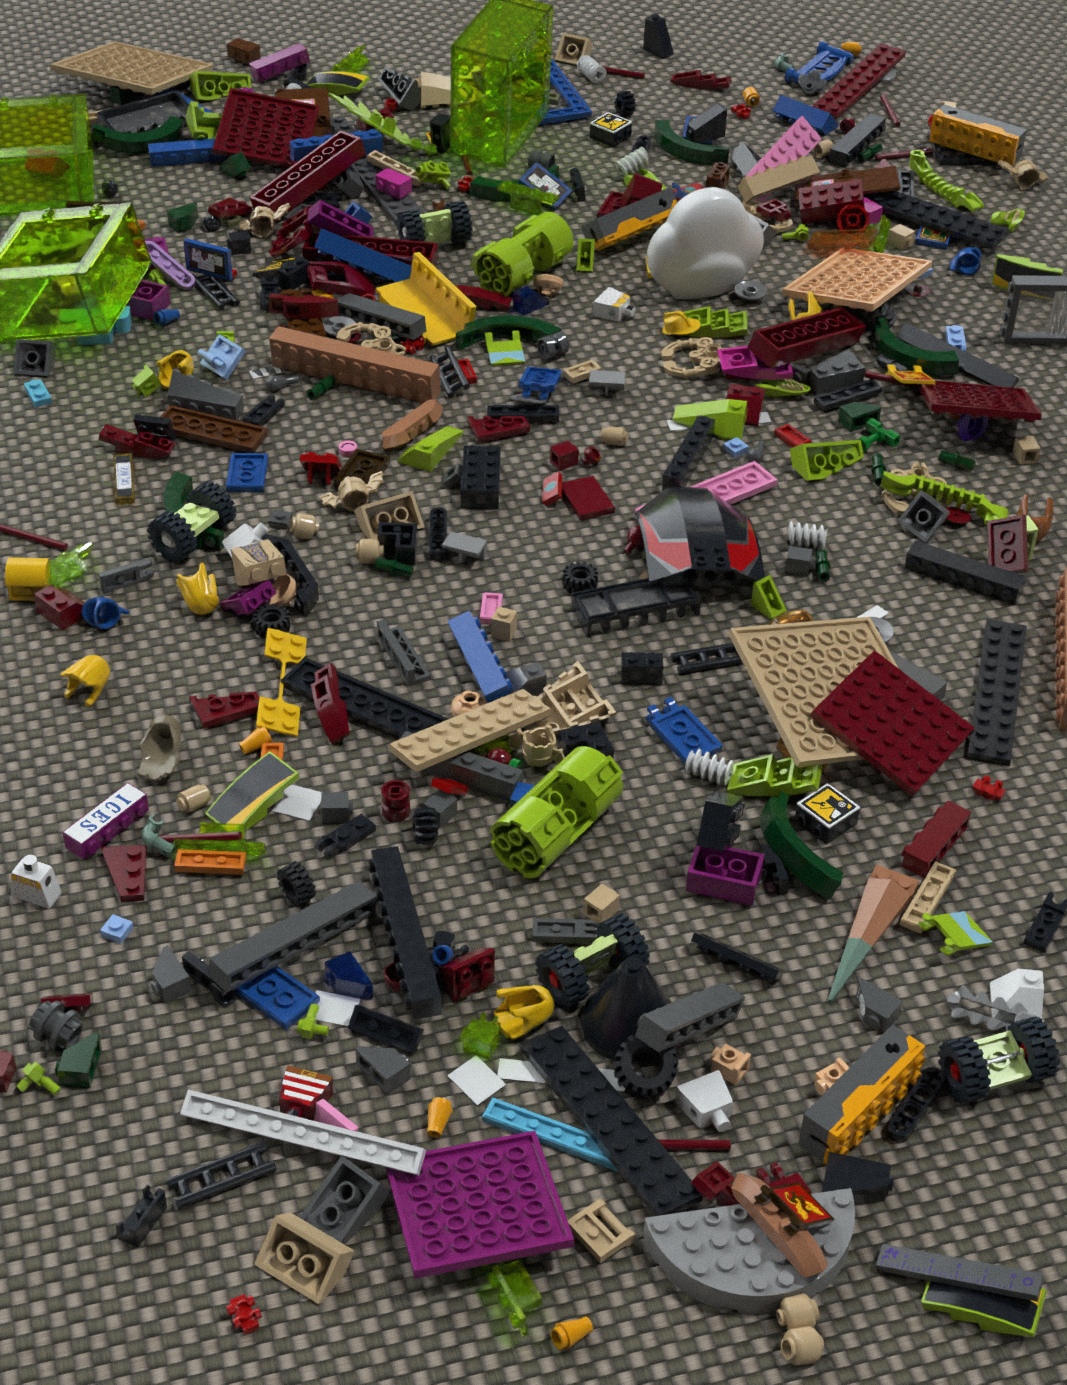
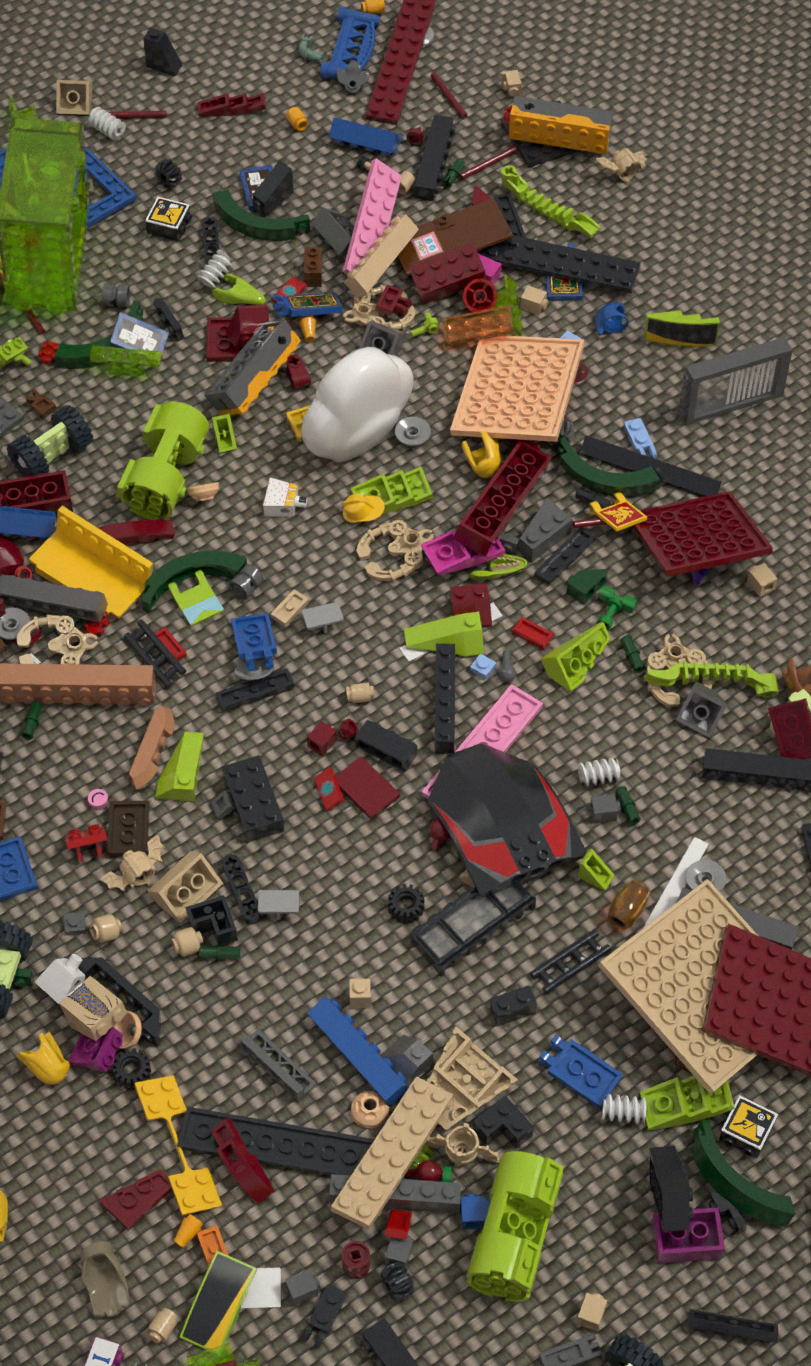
camera: 20 degrees left, 15 degrees up
dark red wing [467,416,530,442] -> none
bright pink tile [480,593,503,624] -> none
clear blue slope [513,286,549,316] -> none
red piece [731,103,751,119] -> none
dark green axle [938,450,976,470] -> none
dark red piece [946,507,971,524] -> none
lime animal [991,209,1025,232] -> none
none -> black brick [355,720,417,772]

